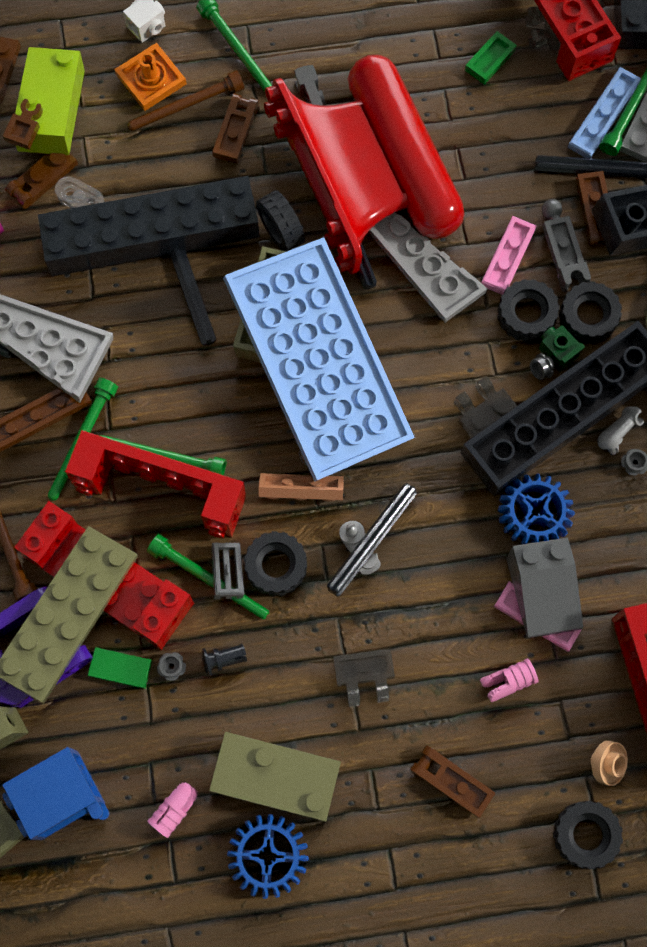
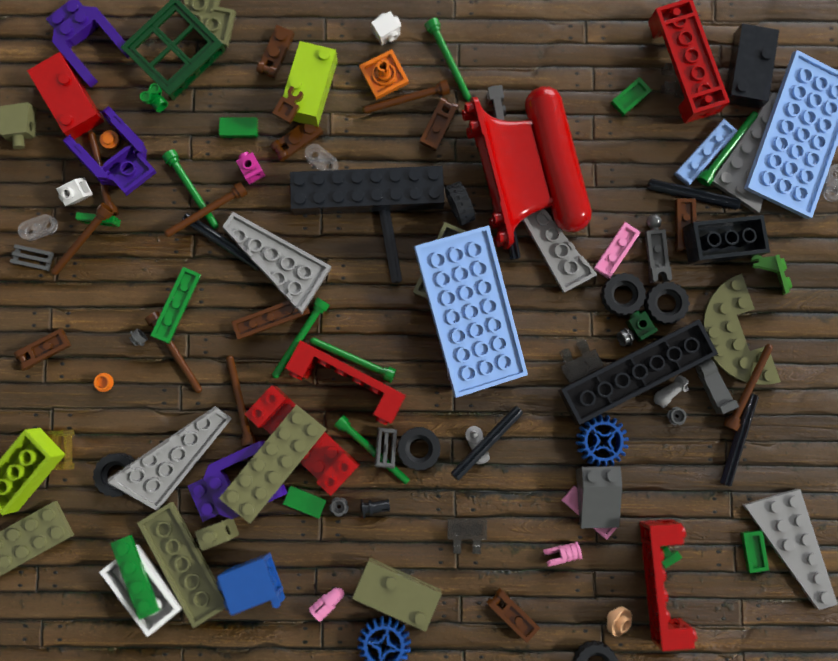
camera: 10 degrees right, 10 degrees up
nougat plate [259,473,344,502] -> none

